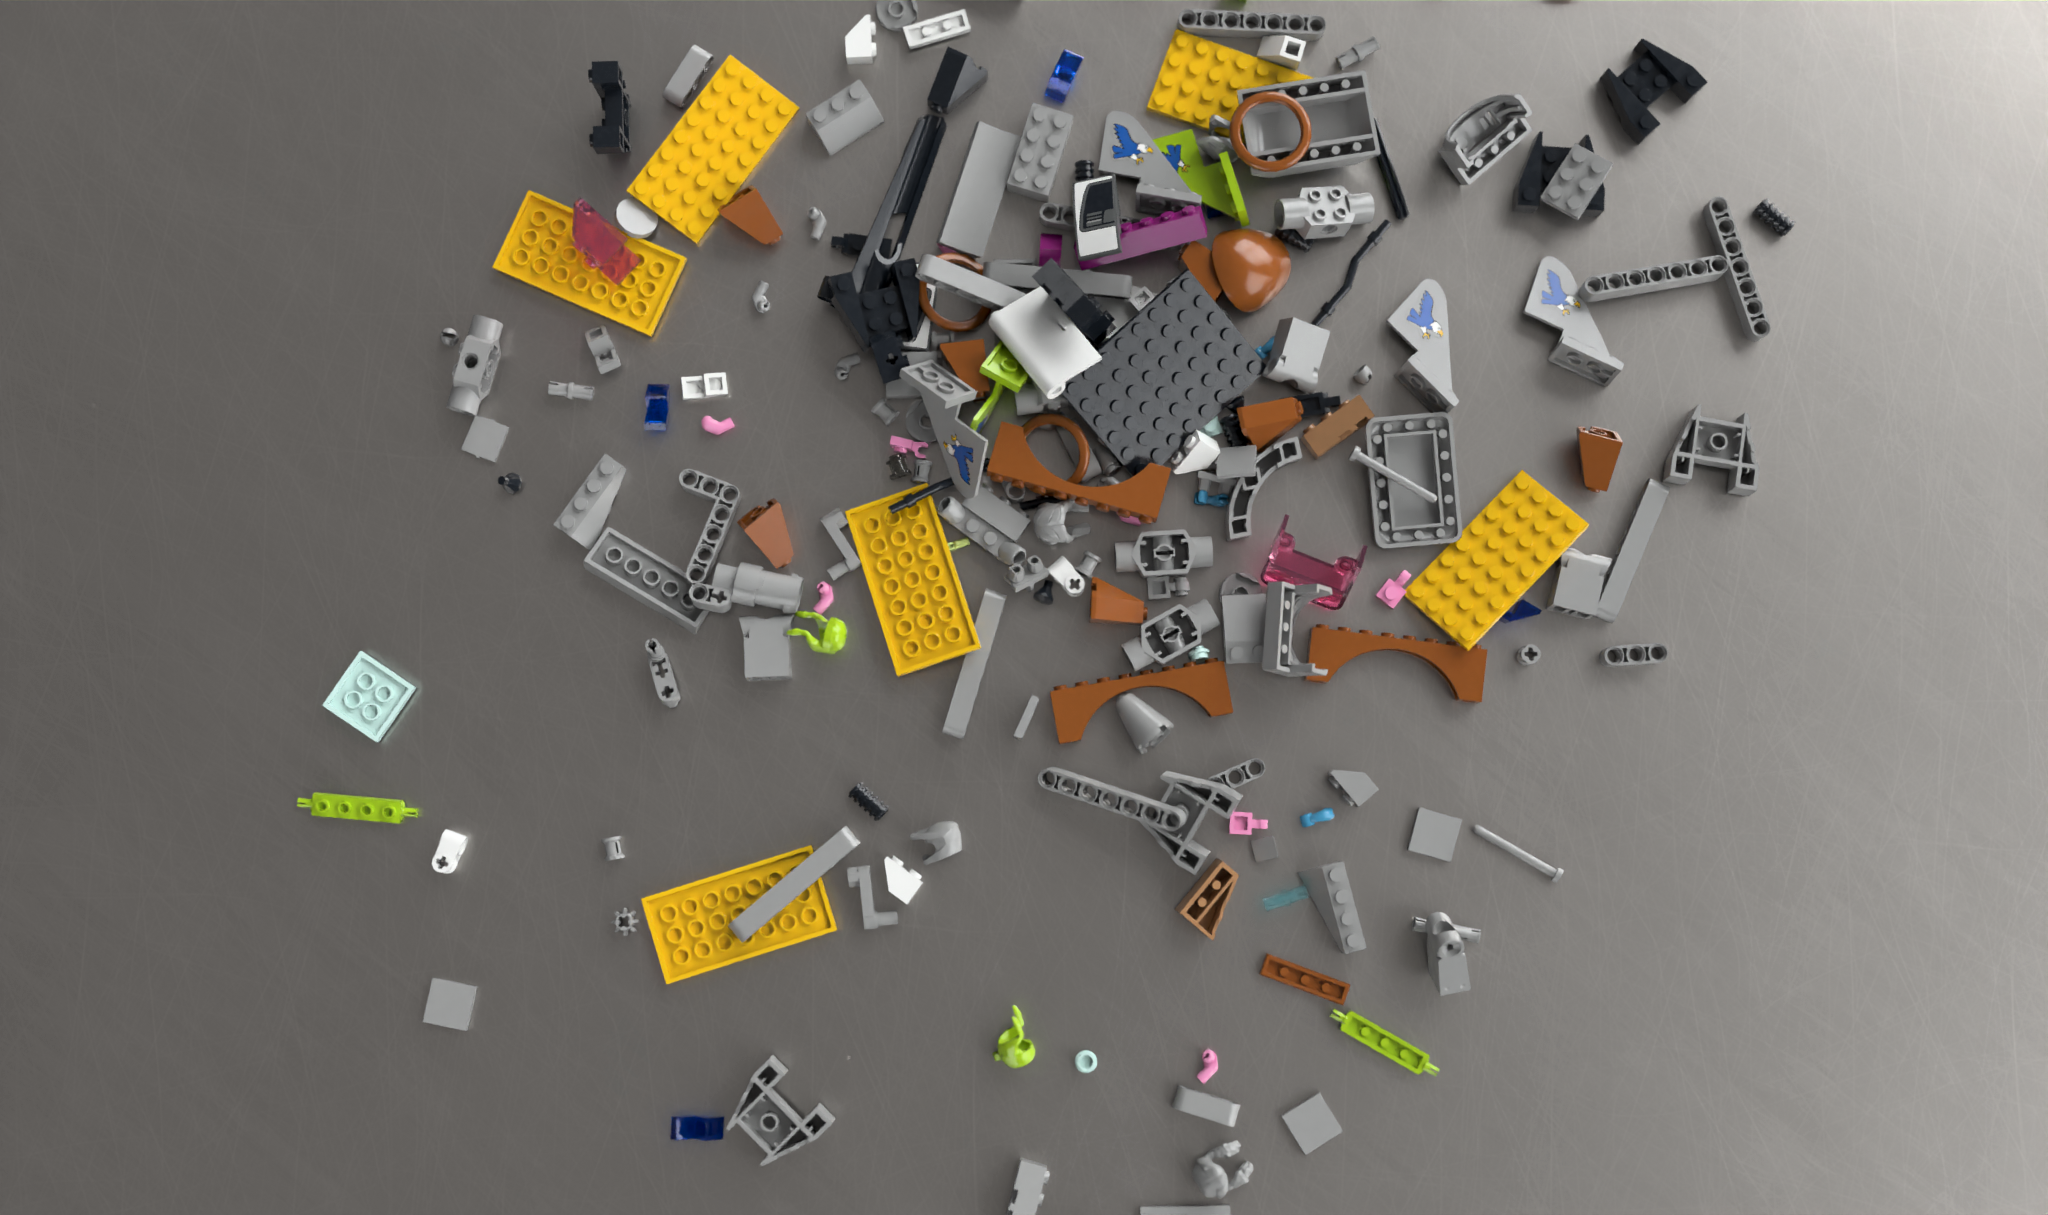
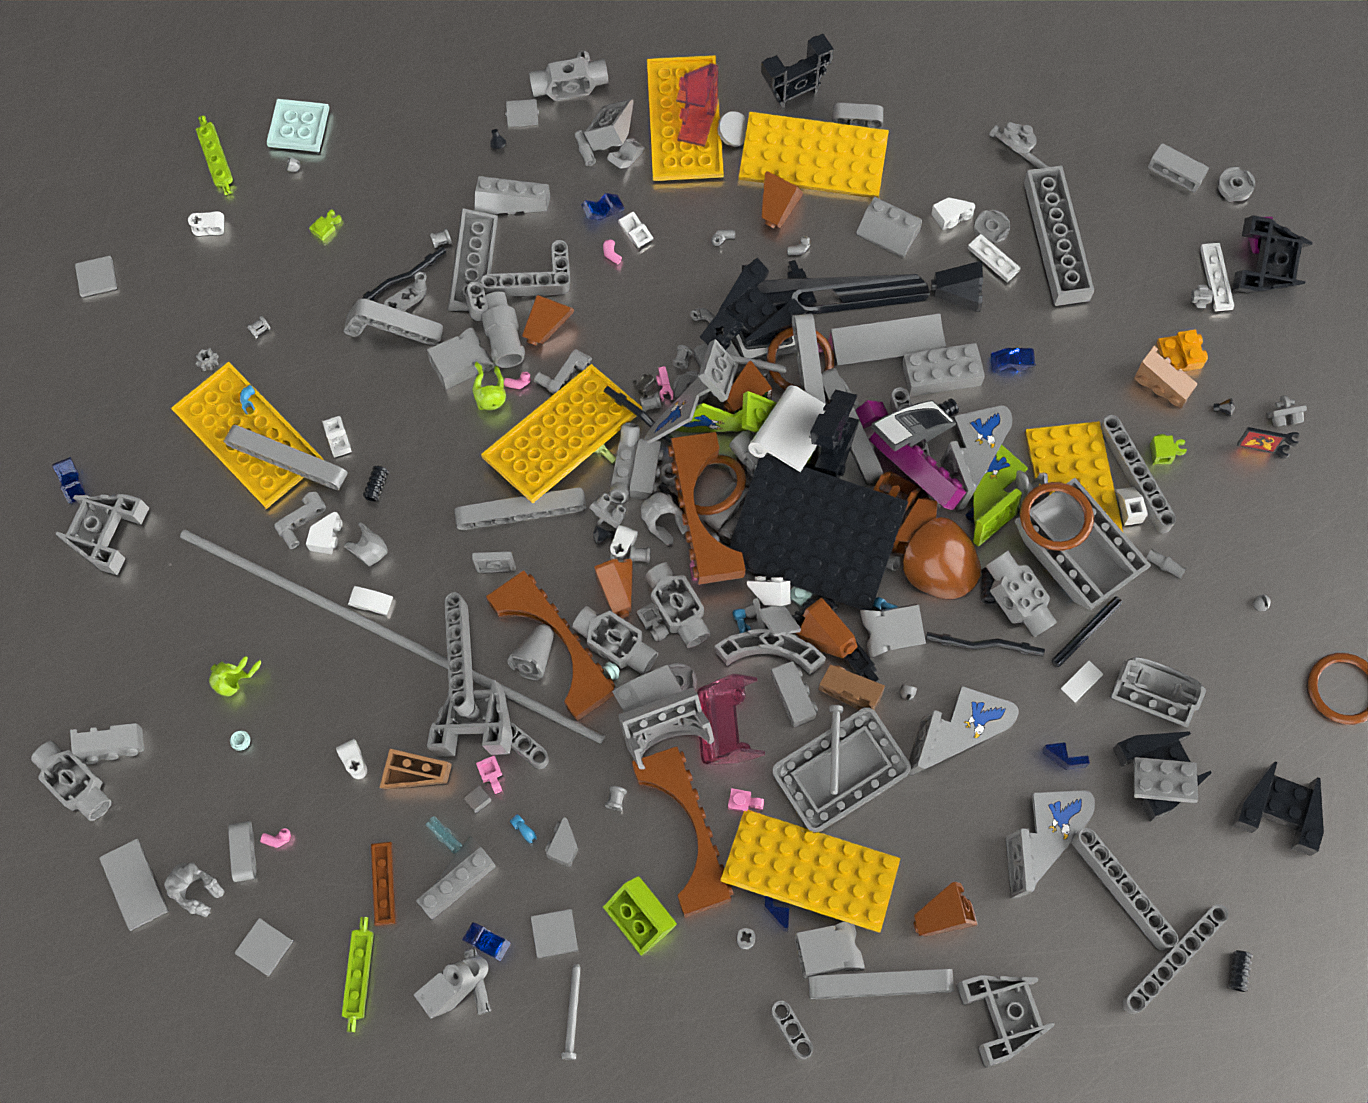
camera: 70 degrees right, 15 degrees down
none -> light grey piece [180,529,605,744]
none -> dark azure arm [240,385,255,414]
none -> light grey hinge [286,157,300,172]
none -> lime plate [309,209,342,241]
none -> white slope [322,416,352,458]
none -> white piece [336,739,368,779]
none -> light grey beam [344,298,443,346]
none -> white slope [347,586,393,616]
none -> black bar [353,246,446,306]
none -> light grey bush [430,228,452,248]
none -> clear blue slope [462,922,511,961]
none -> light grey slope [584,99,634,151]
none -> lime slope [603,876,677,955]
none -> light grey bush [605,786,627,811]
none -> light grey bar [729,354,787,373]
none -> light grey brick [771,661,818,728]
none -> dark orange window [873,471,923,510]
none -> clear blue slope [1042,742,1090,770]
none -> white slope [1061,661,1104,703]

